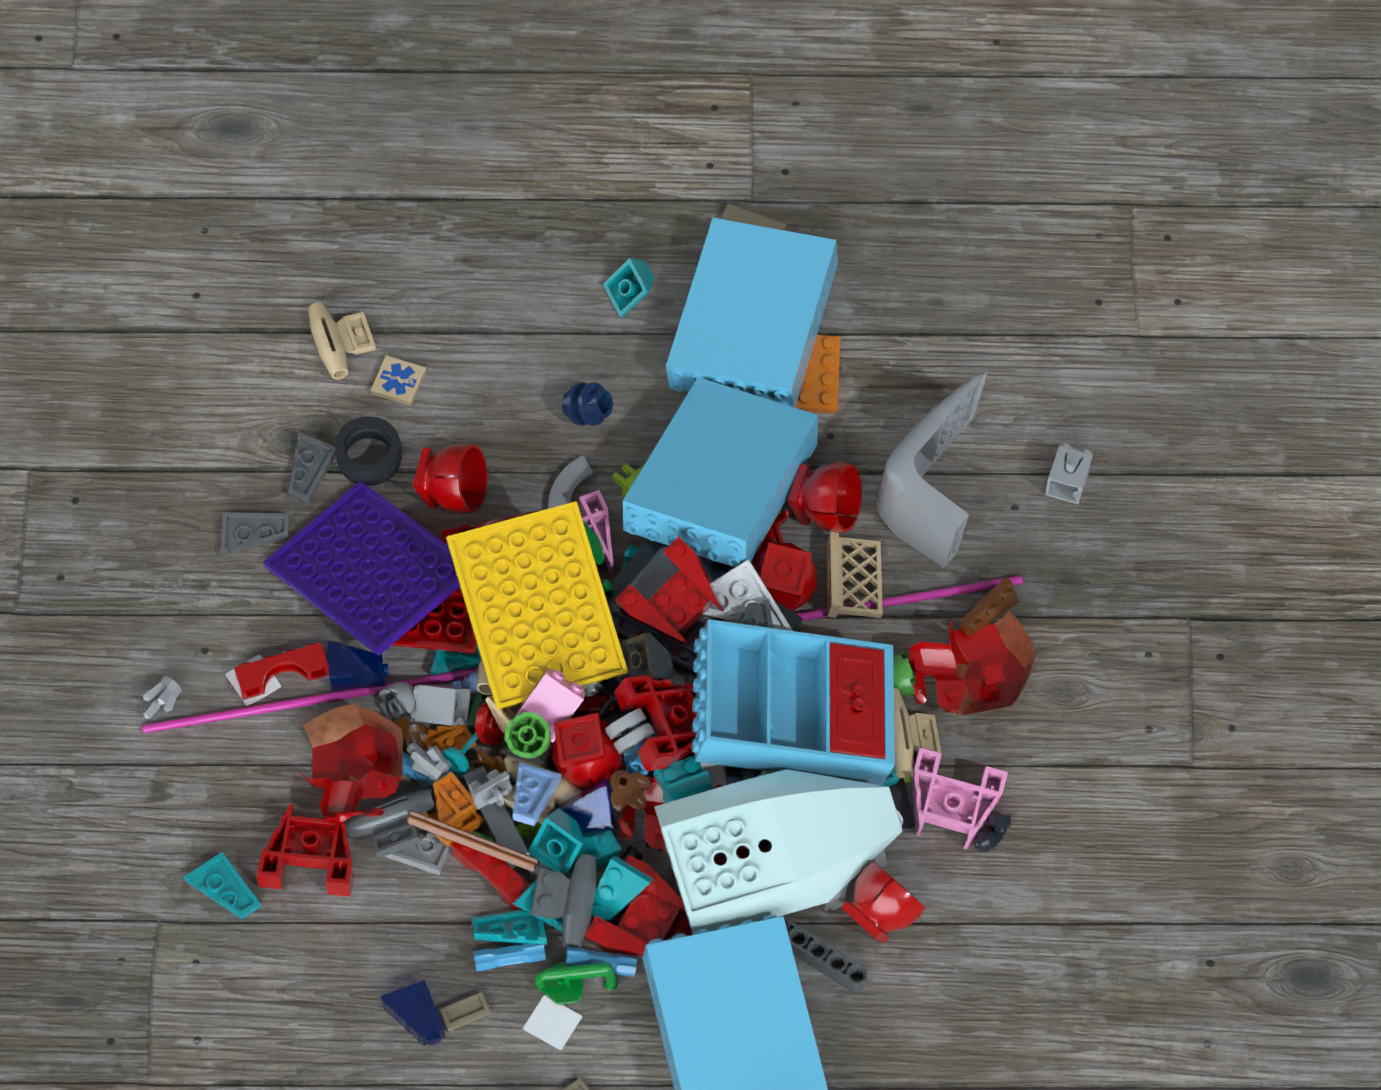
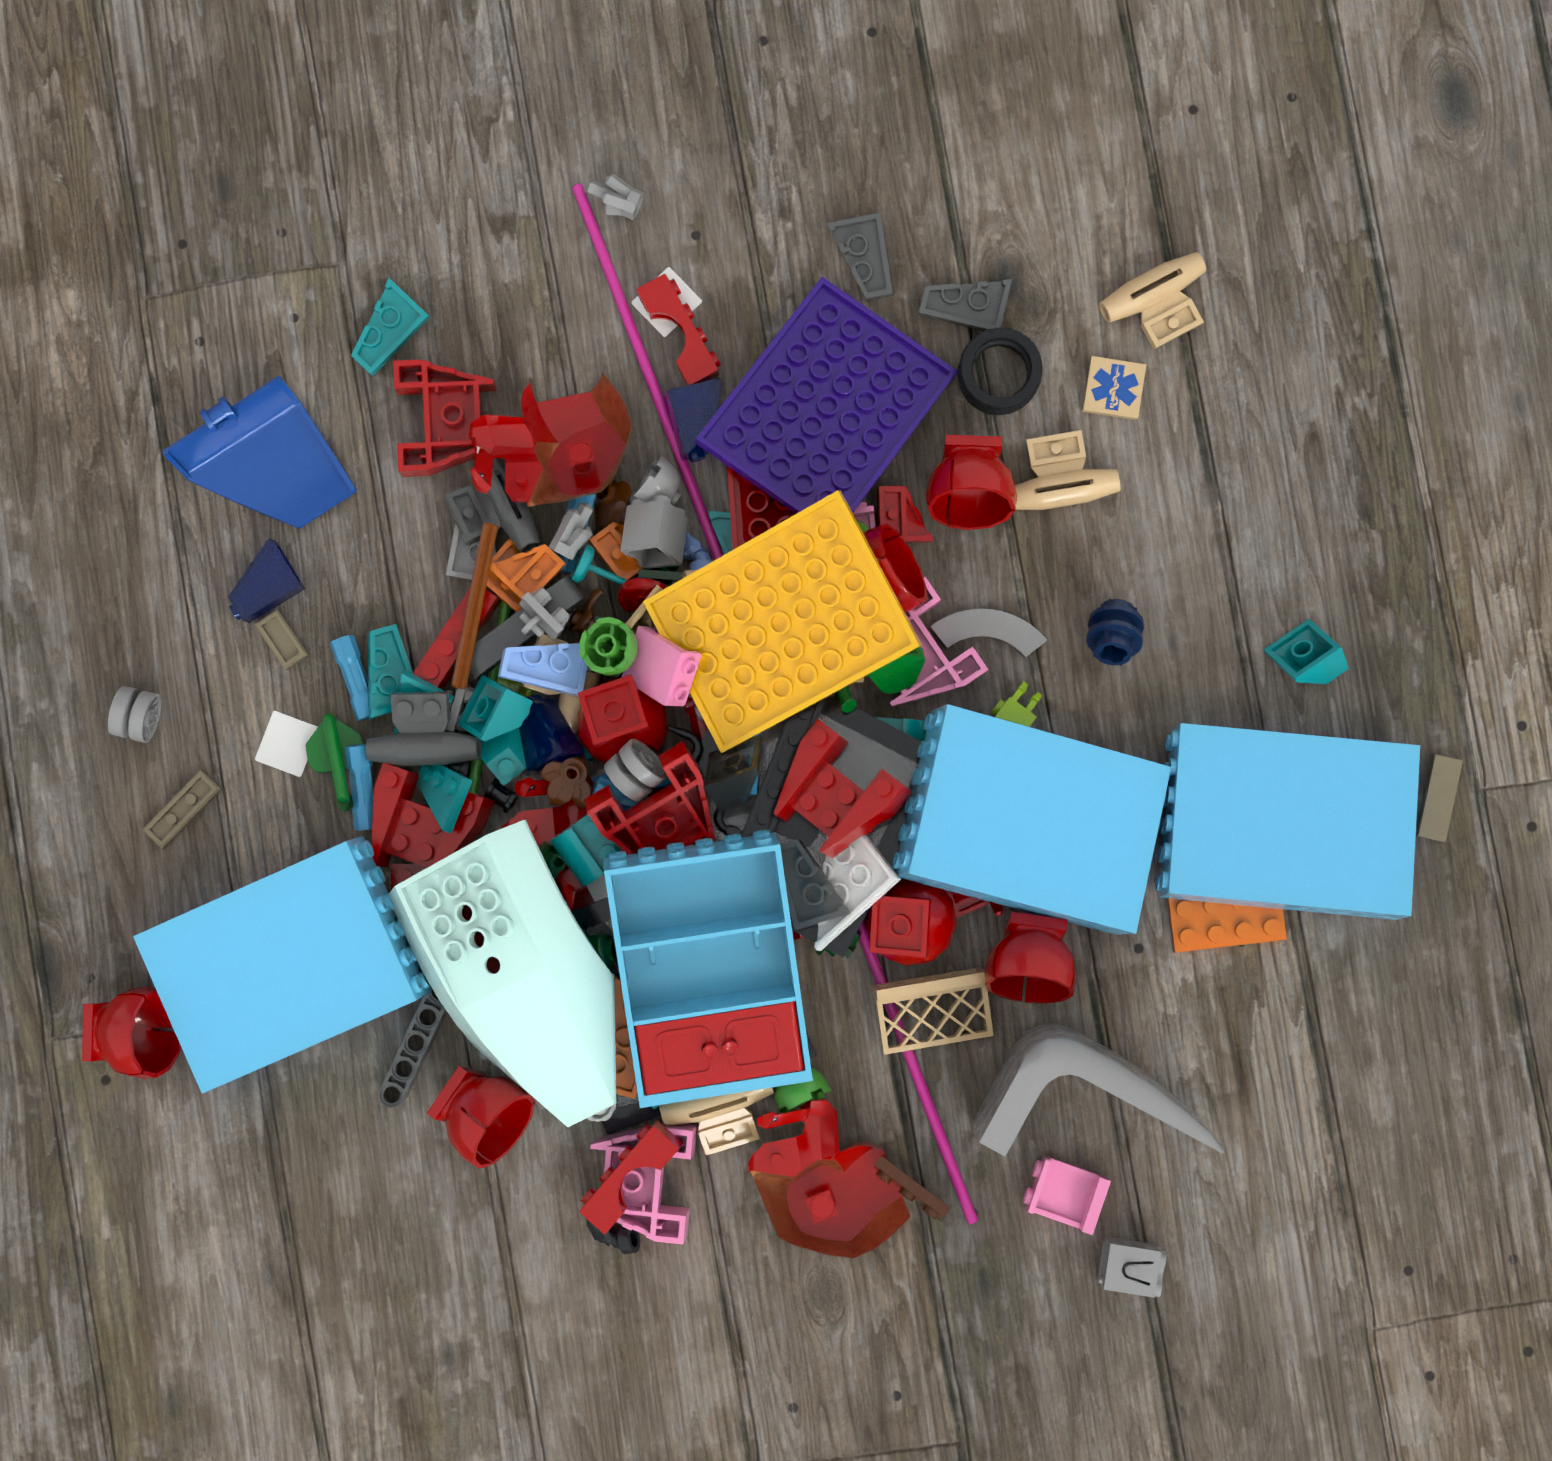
camera: 90 degrees right, 25 degrees up
none -> blue panel [162,376,357,529]
none -> red arch [579,1120,683,1235]
none -> tan plate [1015,430,1121,510]
none -> bright pink panel [1023,1155,1111,1235]

